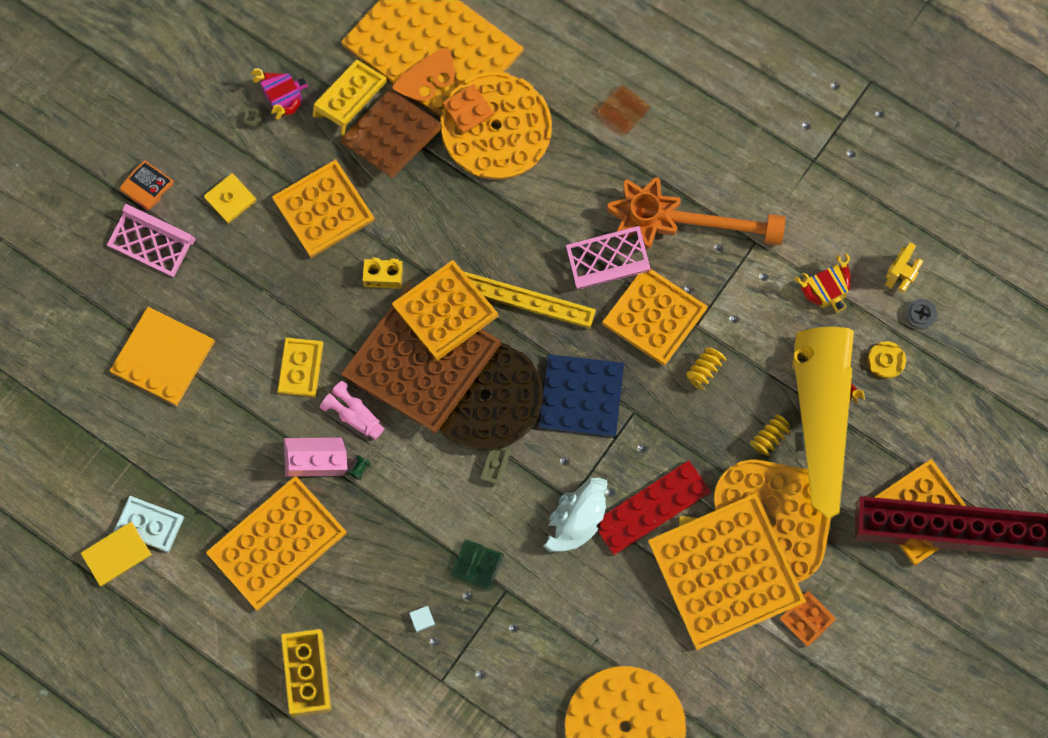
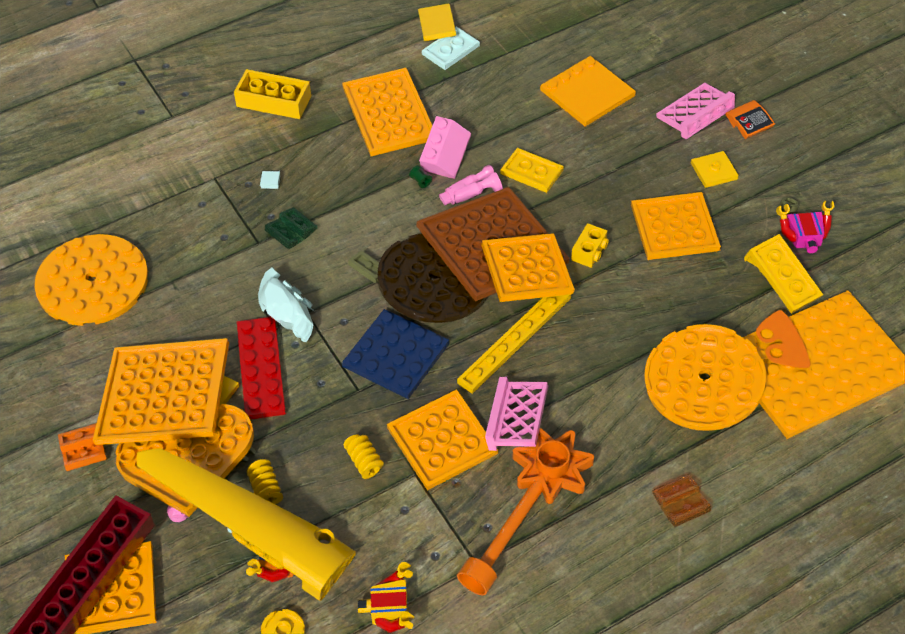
camera: 115 degrees right, 20 degrees down
dark orange plate [340,89,443,178] -> none
orange plate [442,84,494,134] -> none

